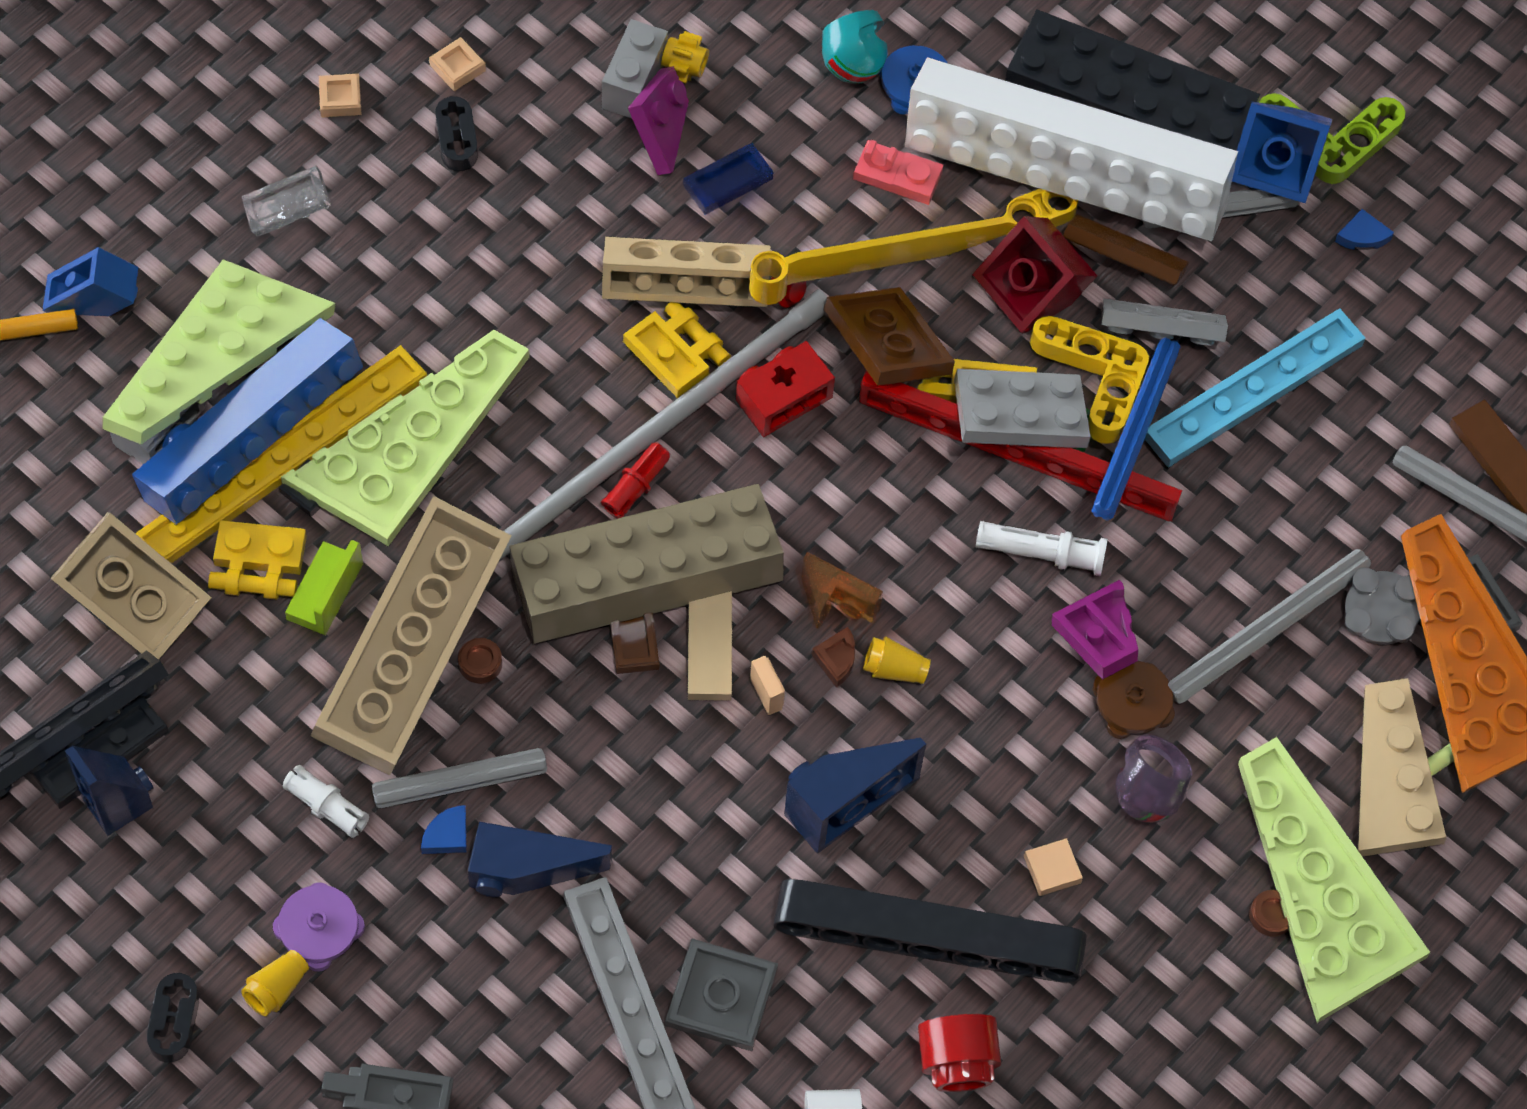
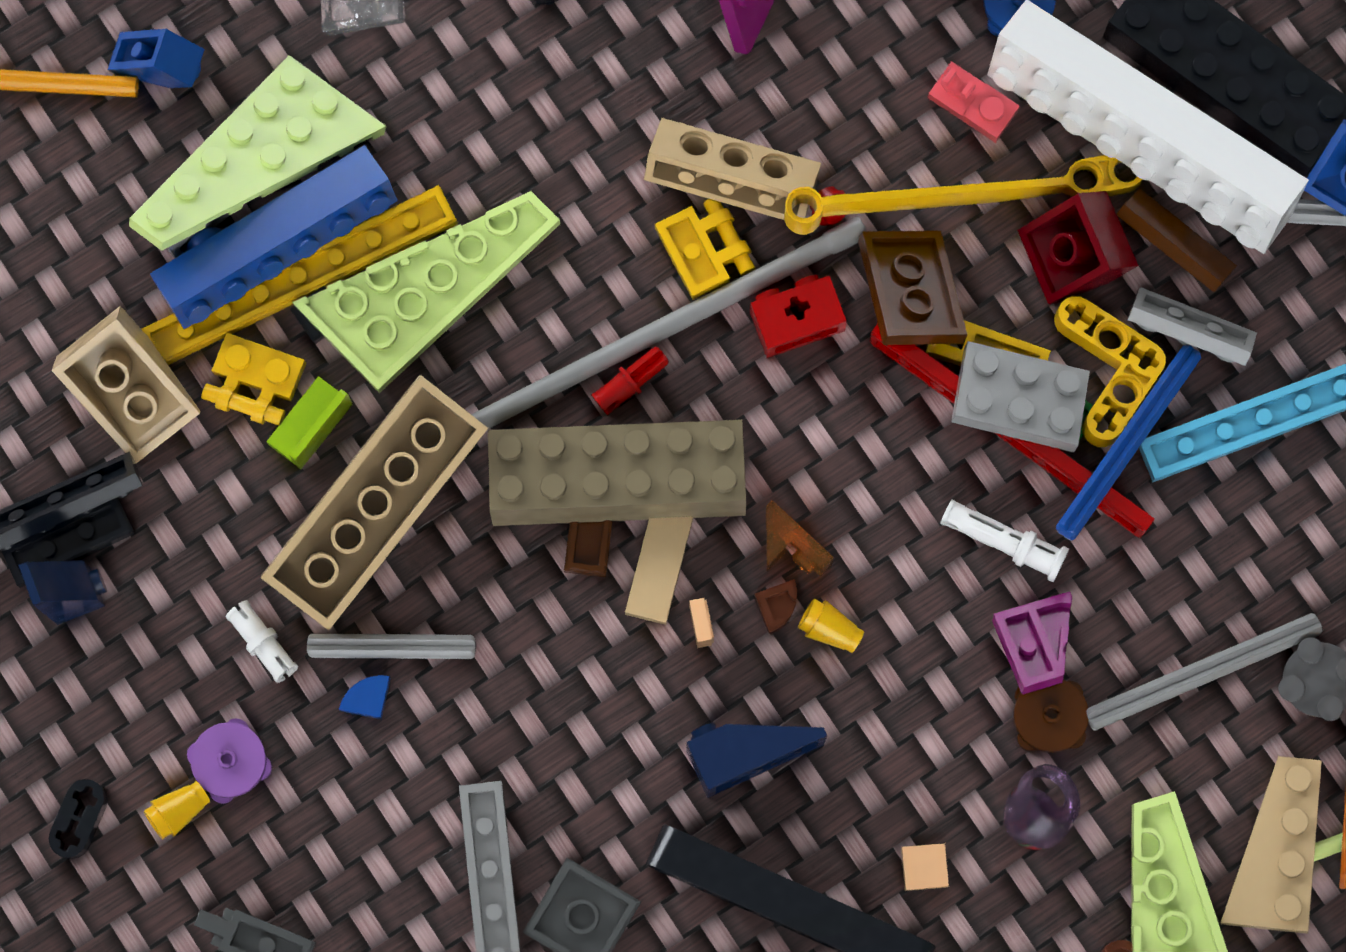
camera: 20 degrees right, 15 degrees up
copper tile [458,638,502,684] -> none
dark blue slope [468,821,612,897] -> none
clear blue tile [683,143,774,215] -> none

